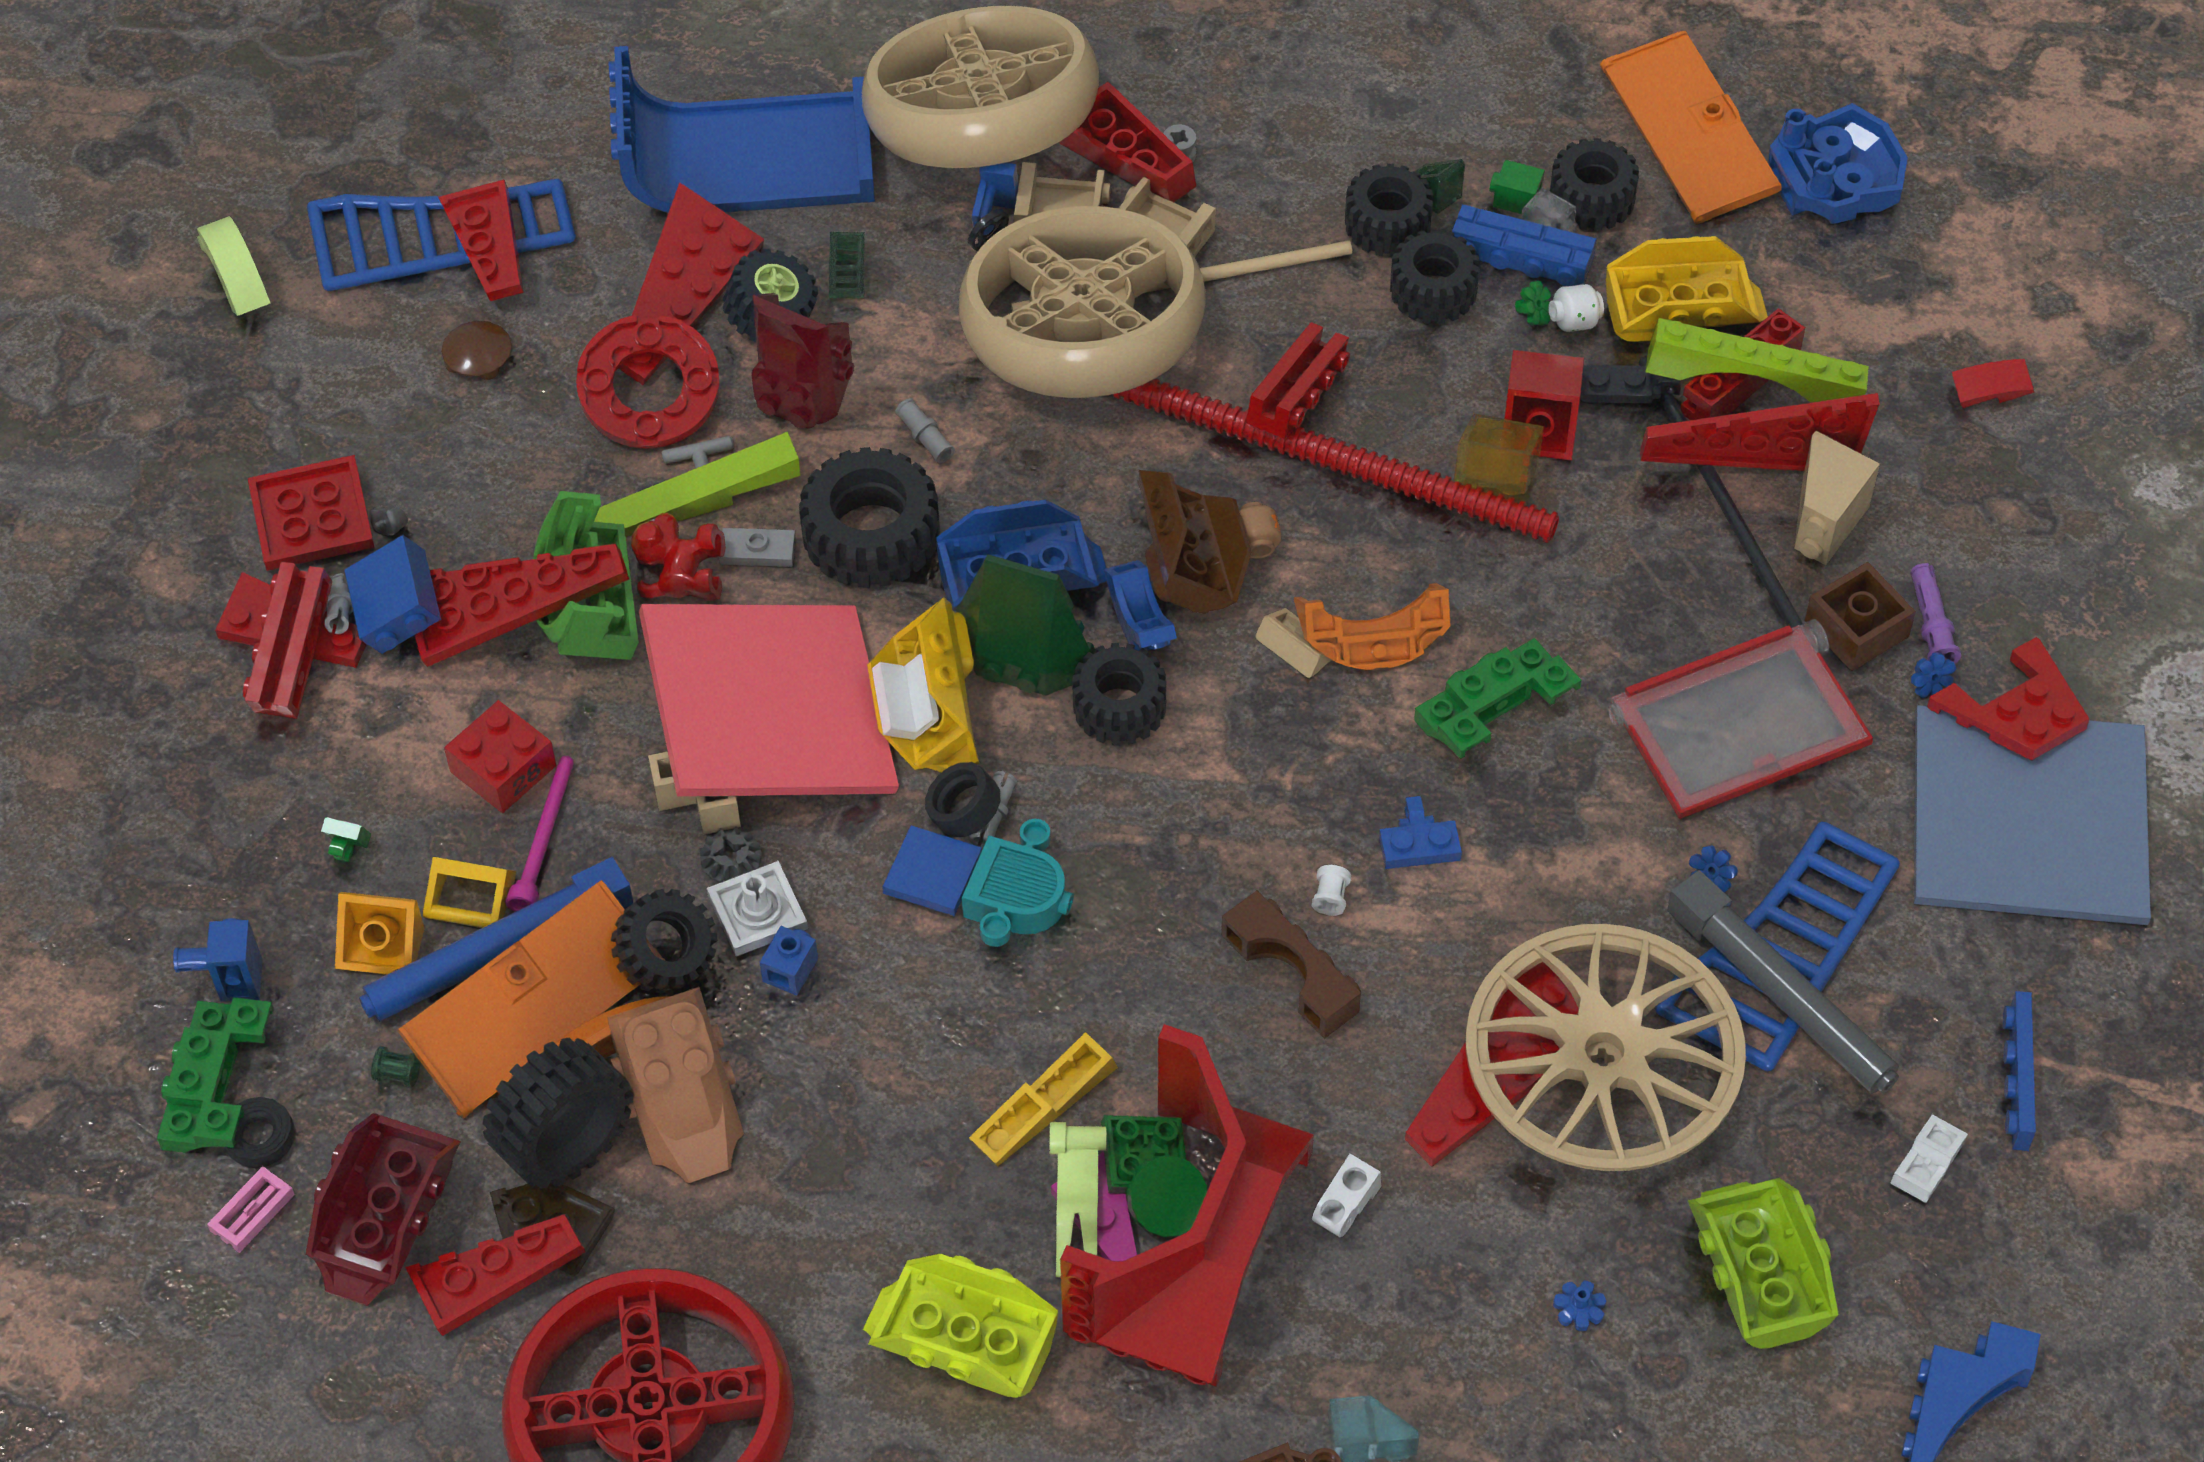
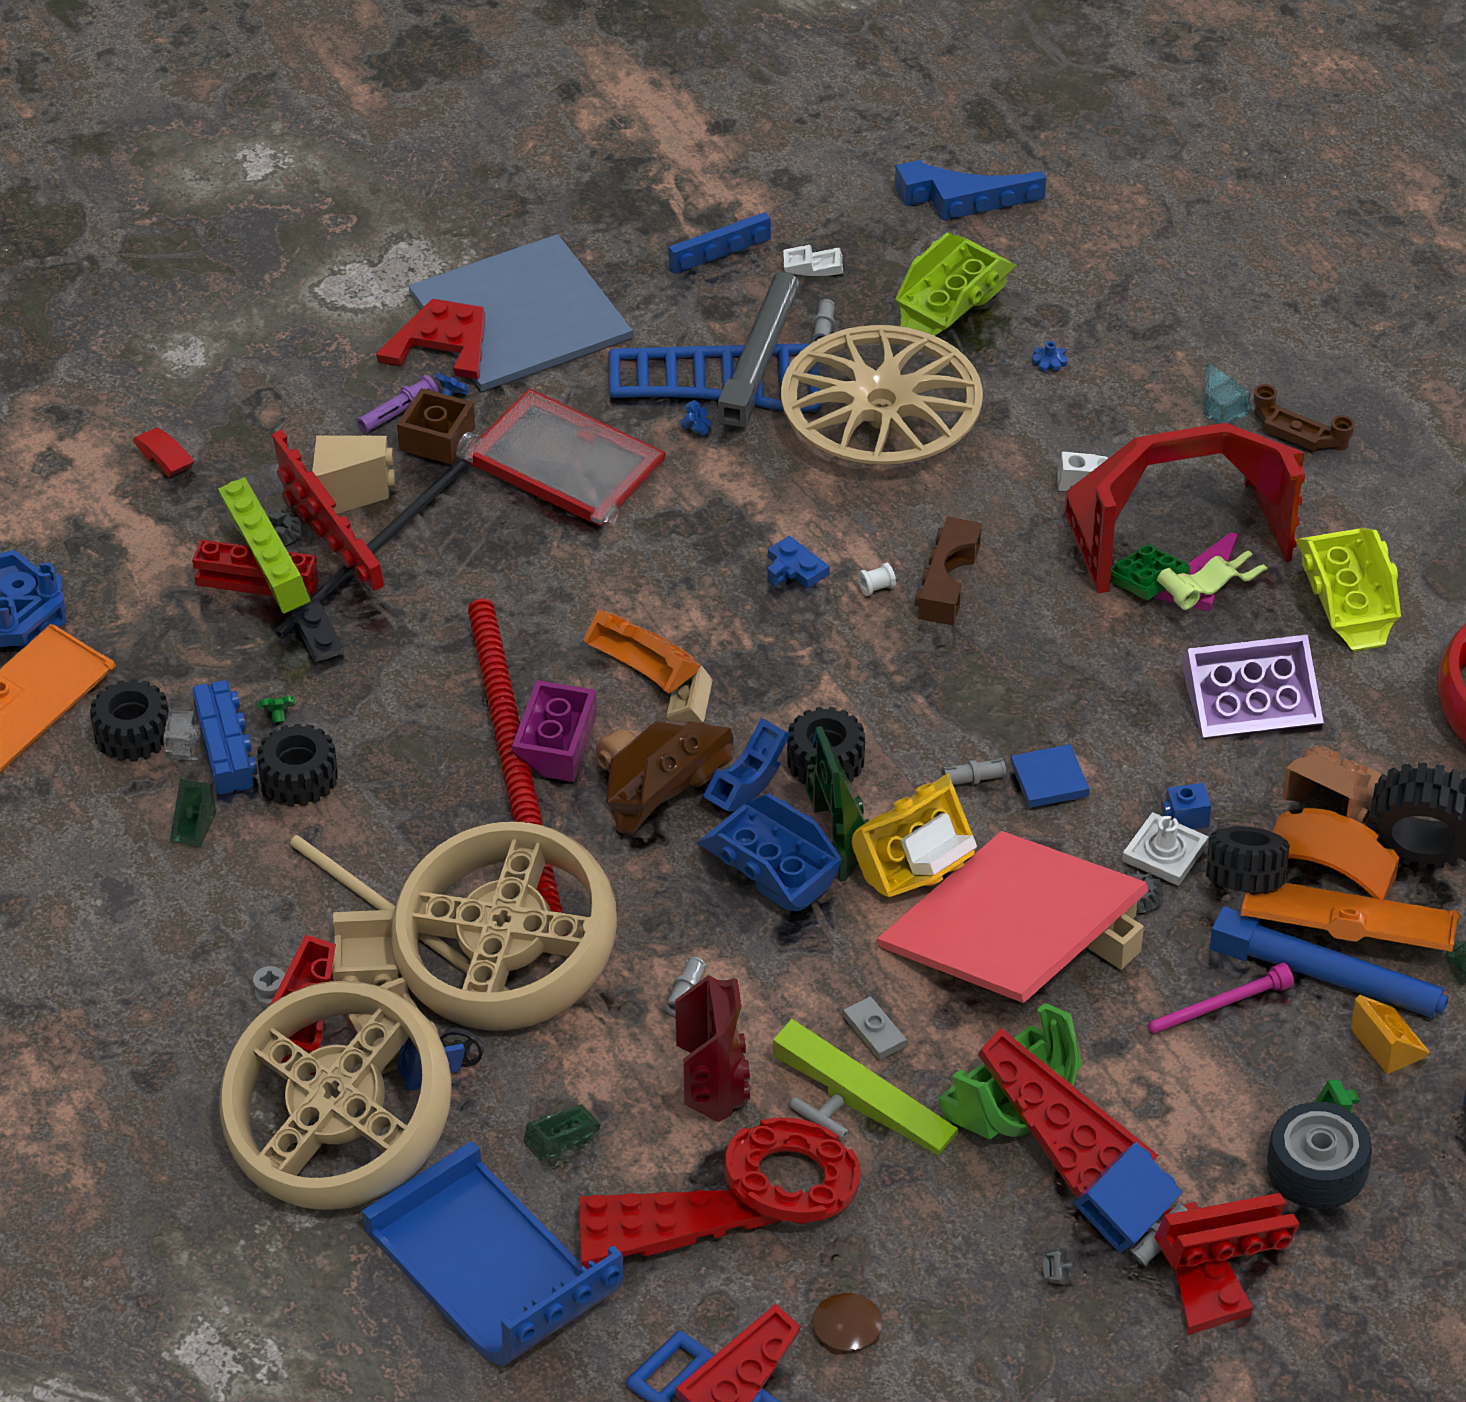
camera: 125 degrees left, 10 degrees down
red plate [247,455,375,571] -> none
yellow tile [423,857,517,928] -> none
red brick [444,700,557,814] -> none
red animal [631,513,726,601] -> none
black wheel [722,249,818,342] -> none
black tyre [799,447,940,588] -> none
black tyre [925,762,1001,837] -> none
teal piece [962,819,1074,947] -> none
yellow slope [969,1032,1118,1167] -> none
green tile [1127,1155,1207,1237] -> none
red brick [1246,322,1350,439] -> none
black tyre [1345,163,1433,257] -> none
red wing [1405,962,1579,1167] -> none
green bracket [1414,638,1582,759] -> none
clear yellow brick [1454,413,1544,495] -> none
green brick [1489,160,1545,217] -> none
red slope [1500,350,1584,460] -> none
white head [1549,284,1604,332] -> none
yellow slope [1606,236,1768,342] -> none
none -> magenta slope [512,680,597,782]
none -> light grey pin [812,299,835,343]
none -> lavender slope [1182,635,1324,739]
none -> black wheel [1267,1102,1372,1209]

